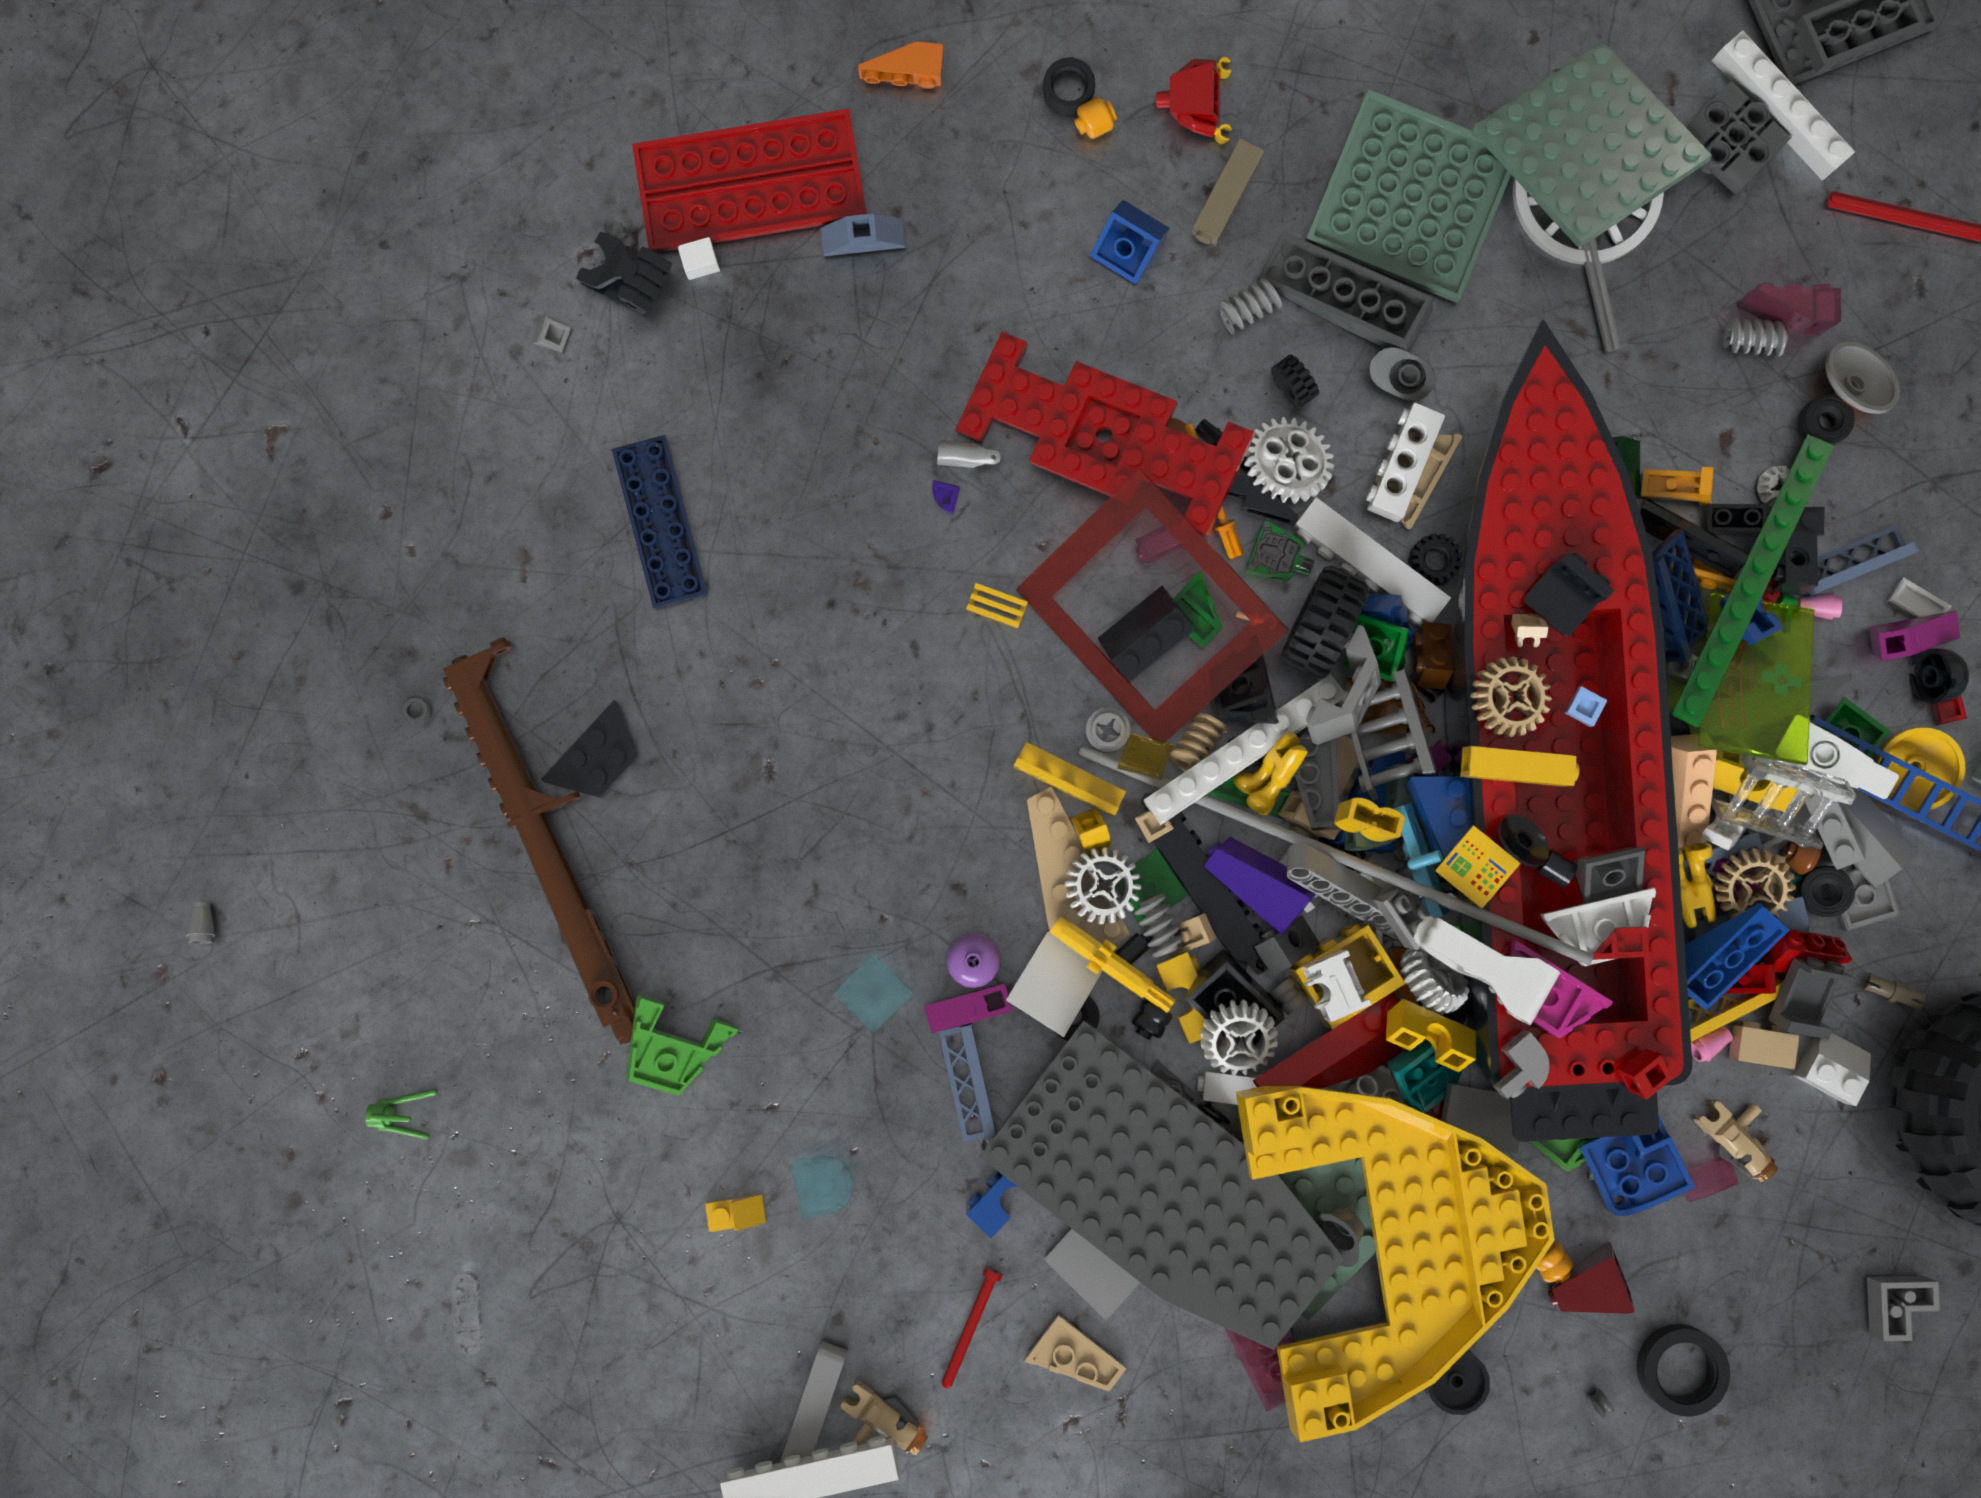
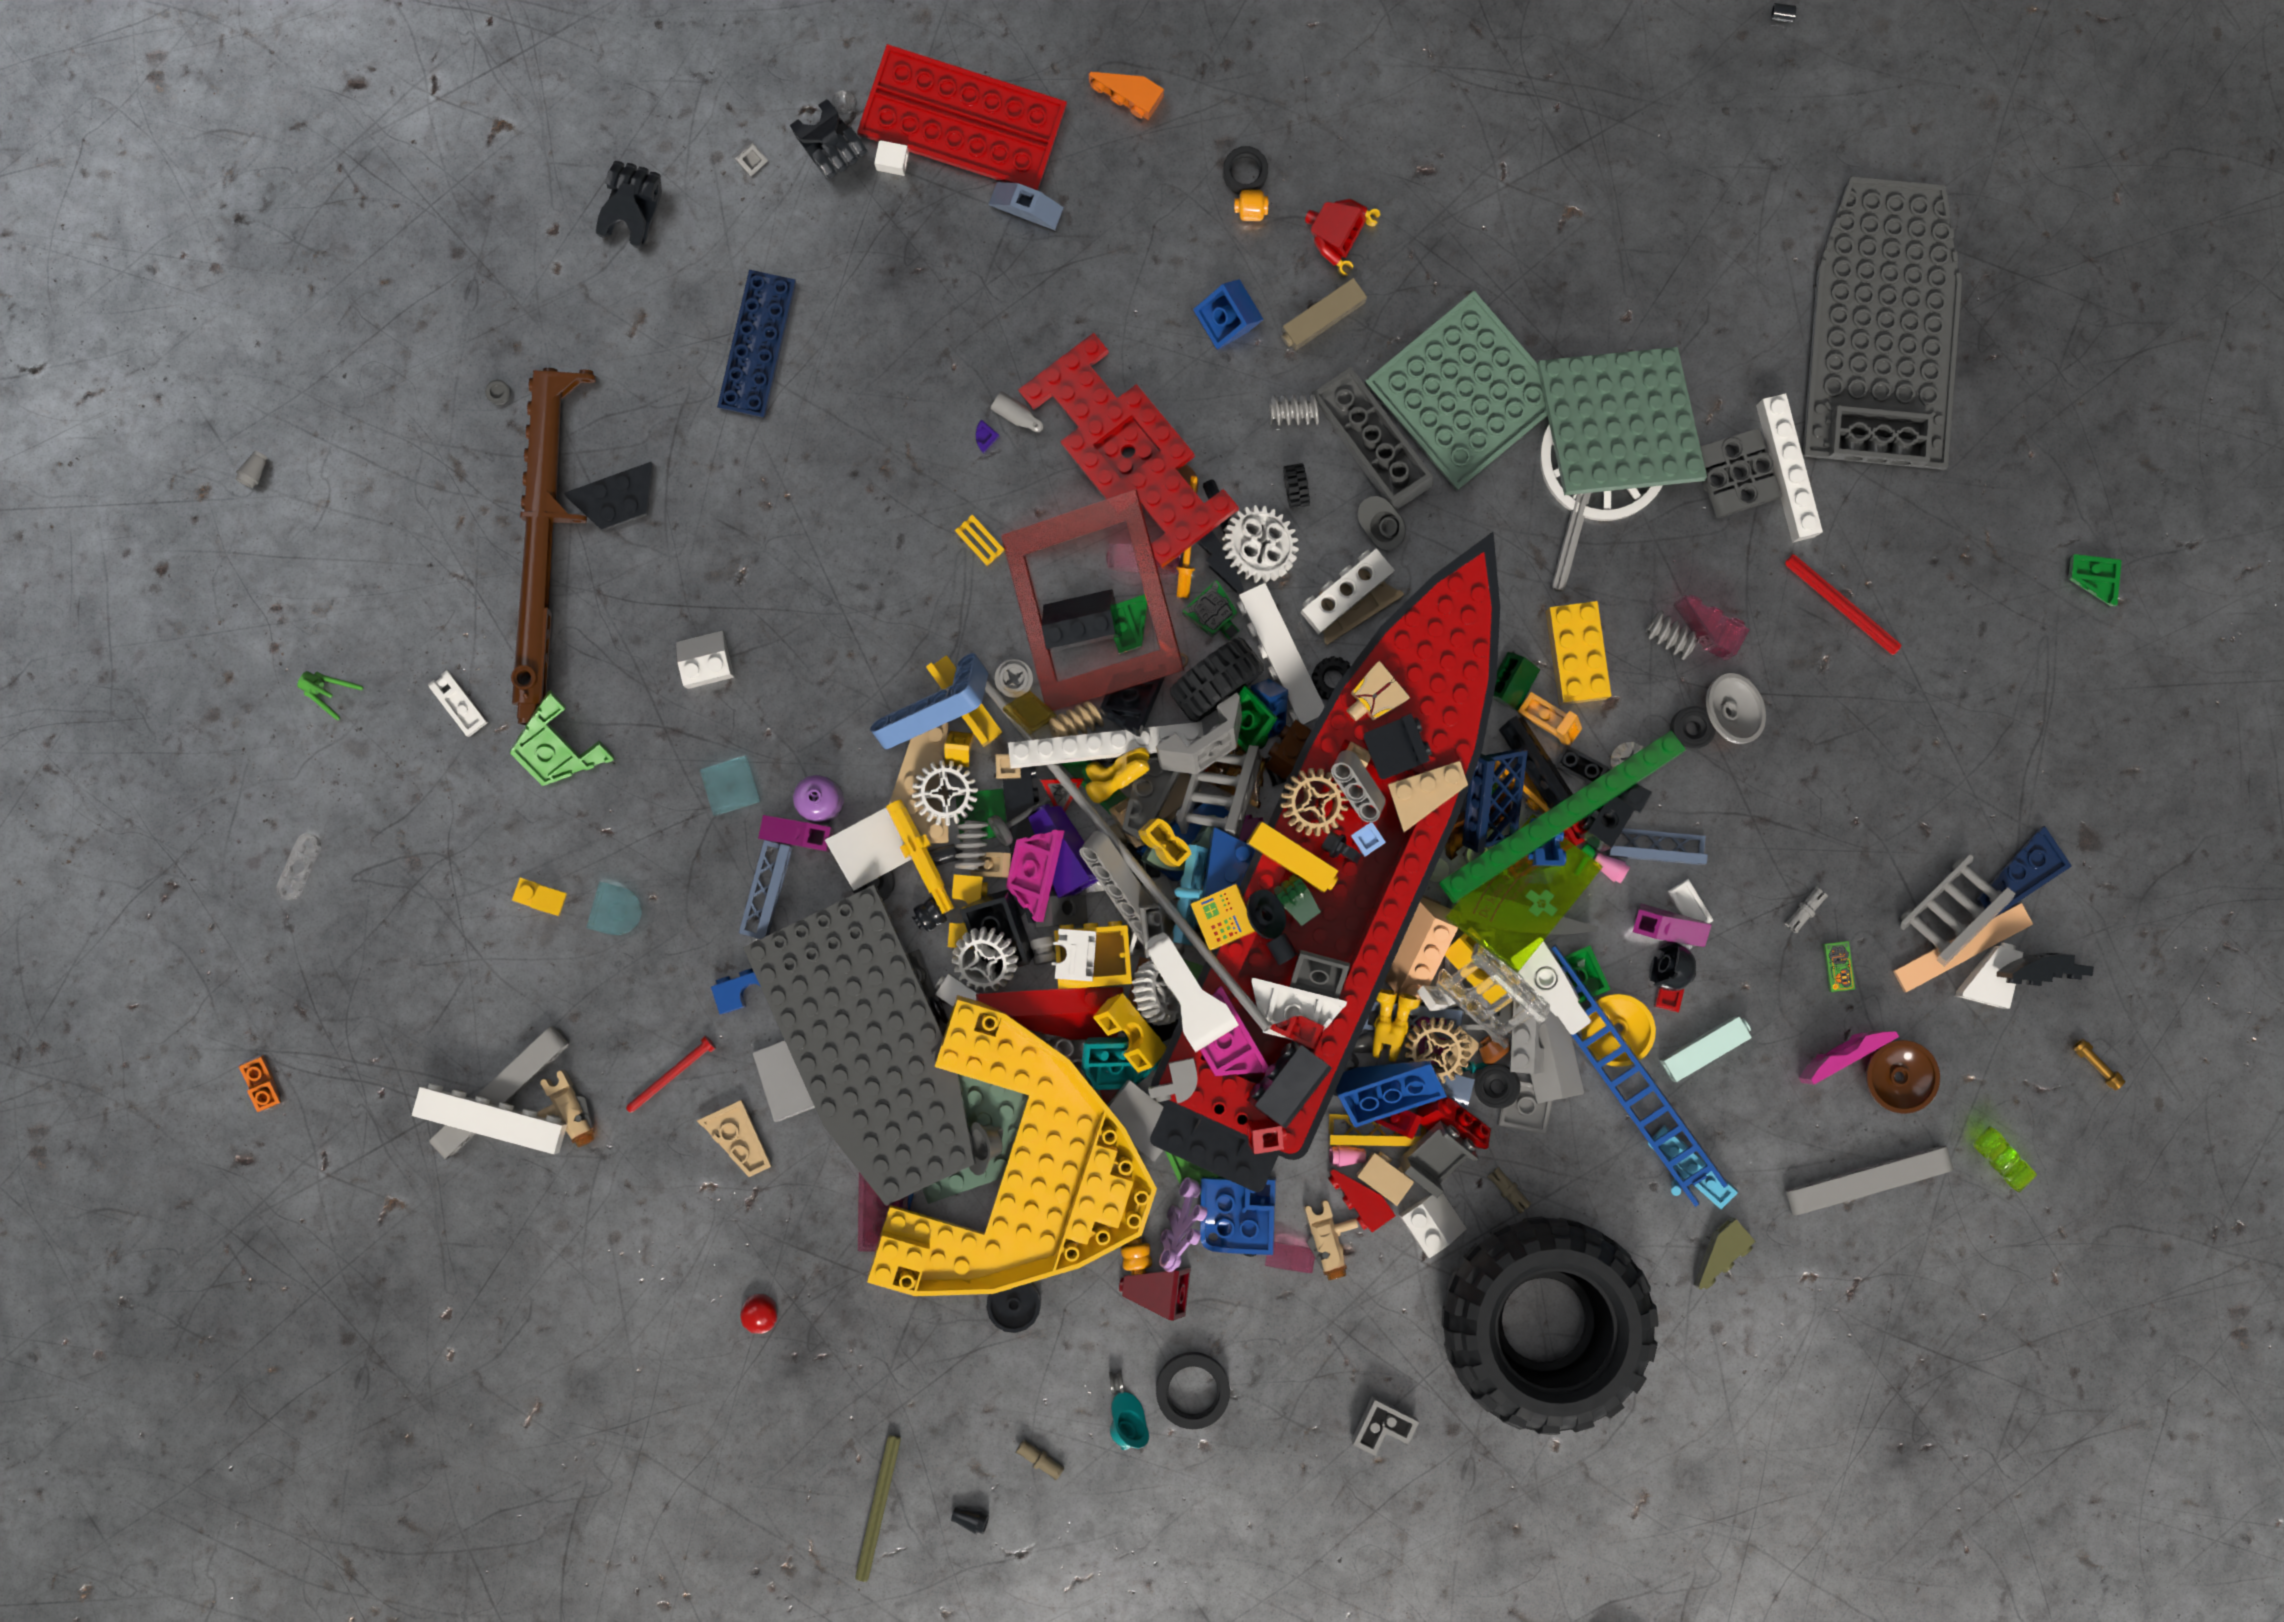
camera: 25 degrees right, 0 degrees up
none -> white plate [428,670,488,737]
none -> black piece [596,161,662,249]
none -> white slope [676,631,734,689]
none -> medium blue beam [870,653,988,749]
none -> dark grey piece [988,778,1084,847]
none -> dark pink wing [1006,829,1064,922]
none -> teal piece [1110,1392,1150,1450]
none -> lavender plant [1159,1177,1207,1272]
none -> black slope [1247,1040,1332,1129]
none -> dark green hand [1273,874,1321,926]
none -> black piece [1321,831,1362,863]
none -> red slope [1328,1168,1396,1232]
none -> light grey beam [1331,750,1385,823]
none -> tan torso [1346,661,1410,721]
none -> tan wing [1388,761,1468,832]
none -> yellow brick [1545,601,1611,706]

